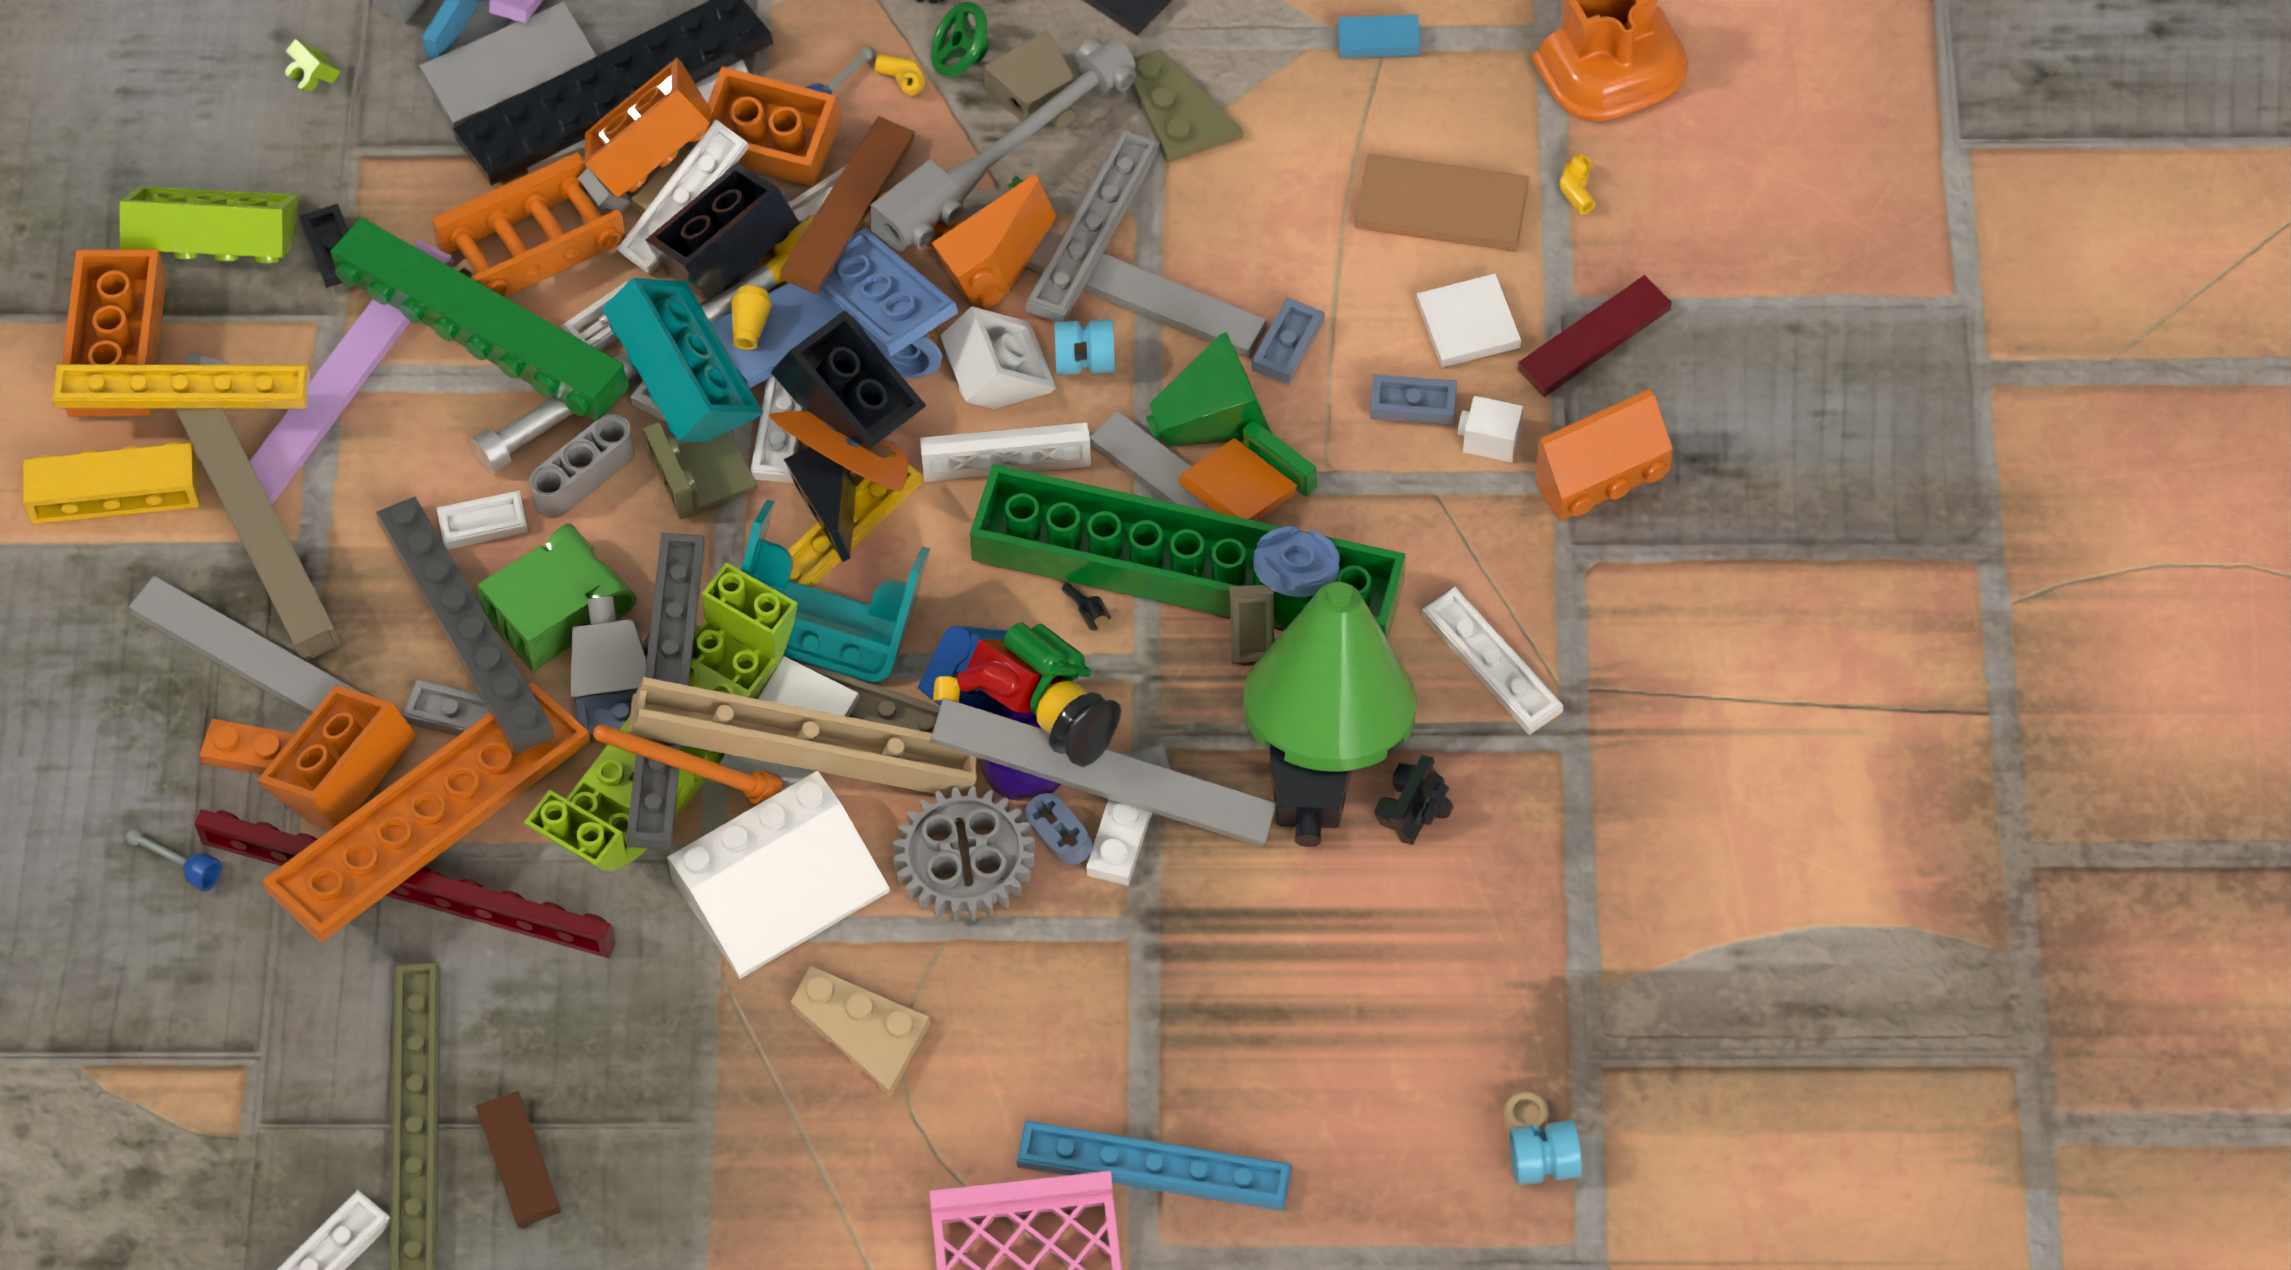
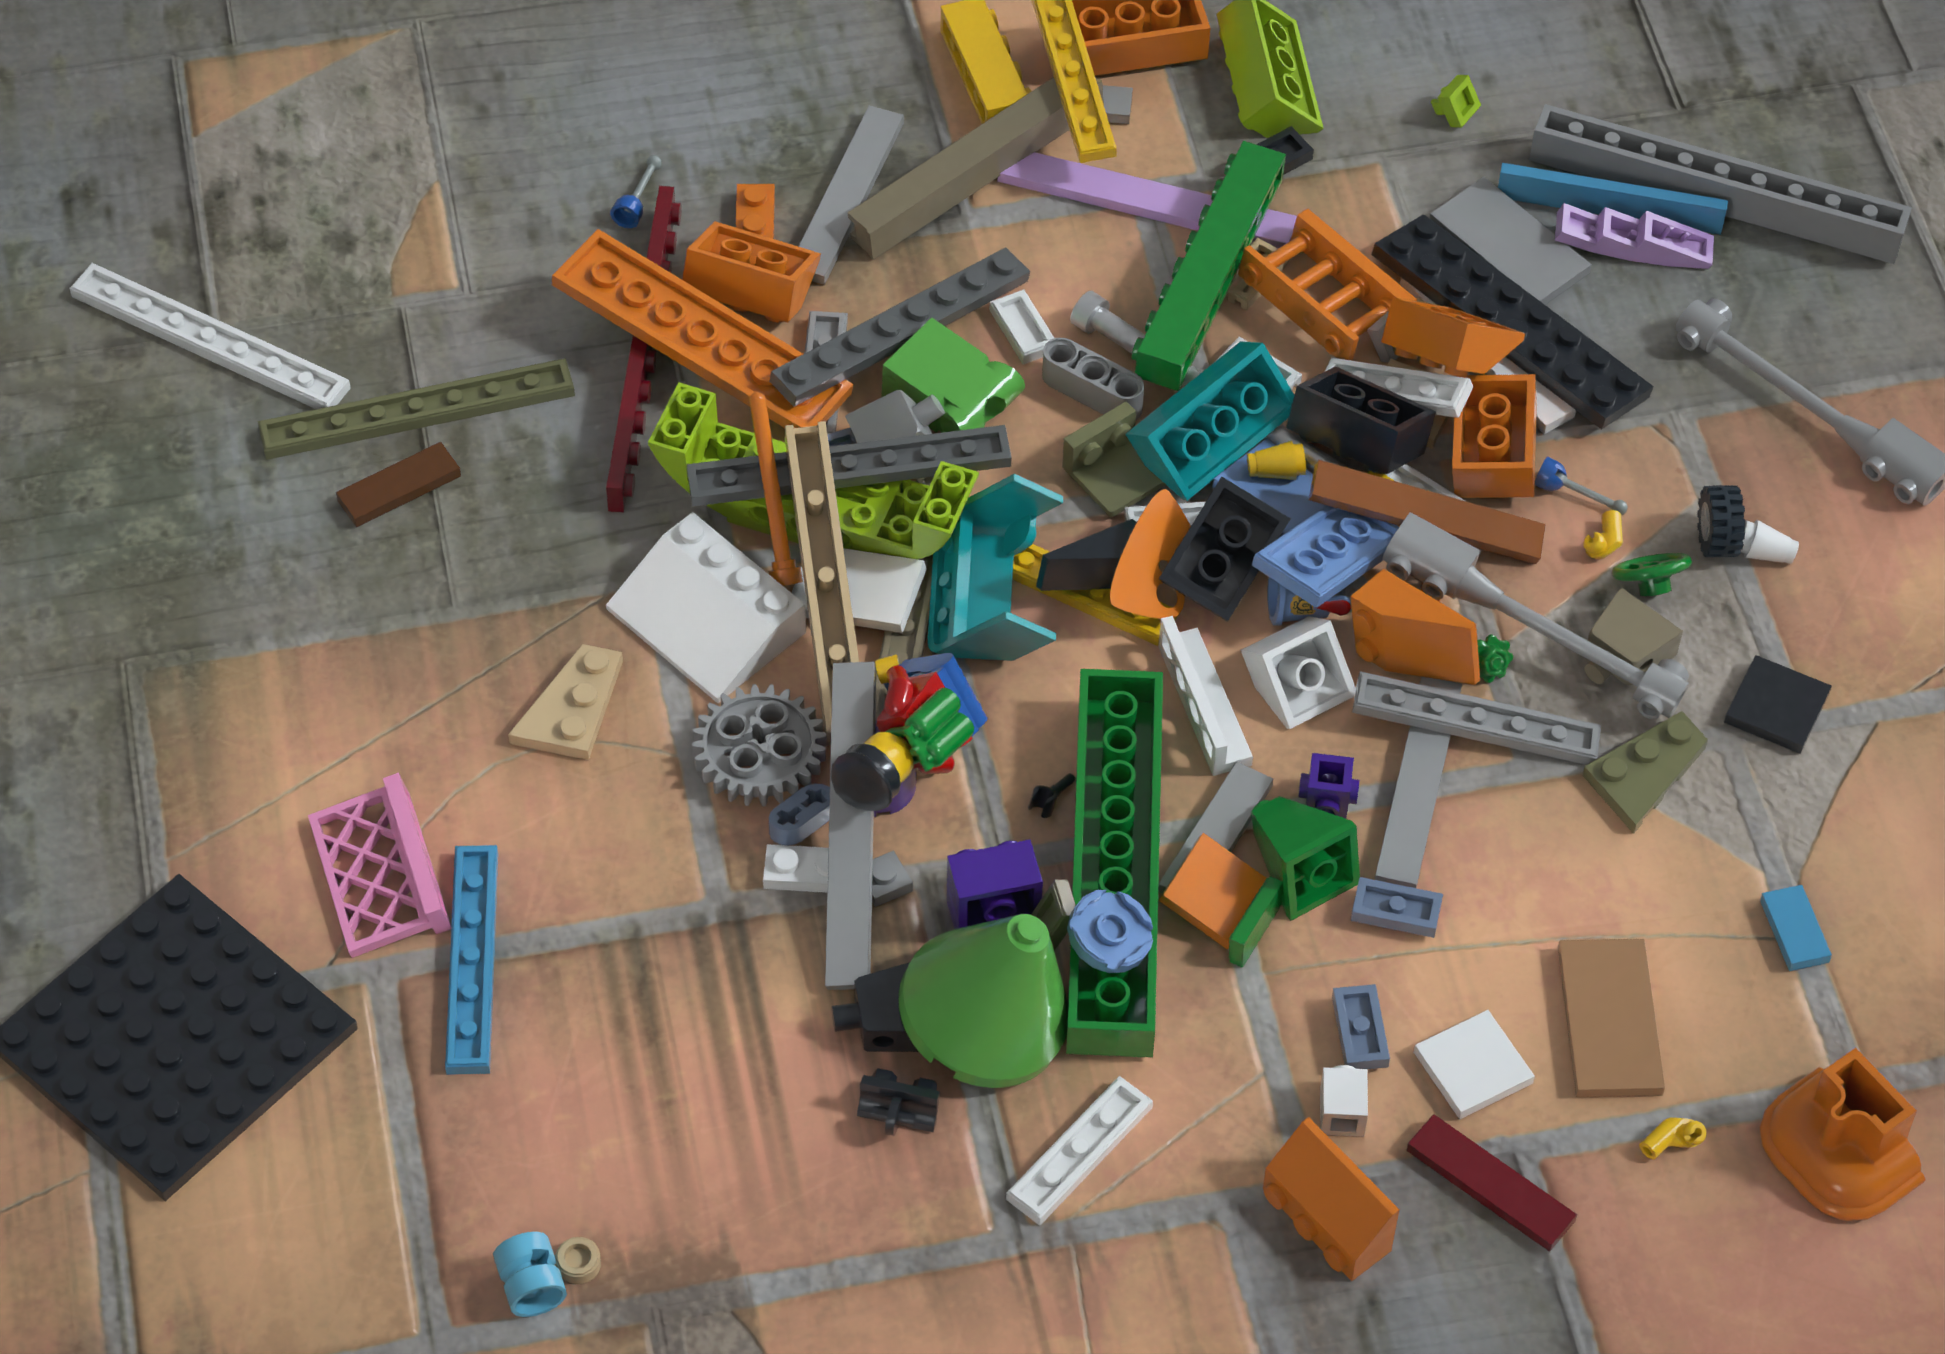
camera: 75 degrees right, 5 degrees down
medium azure wheel [1055,320,1115,375] -> none
none -> dark purple brick [947,839,1043,930]
none -> dark purple brick [1298,753,1359,819]

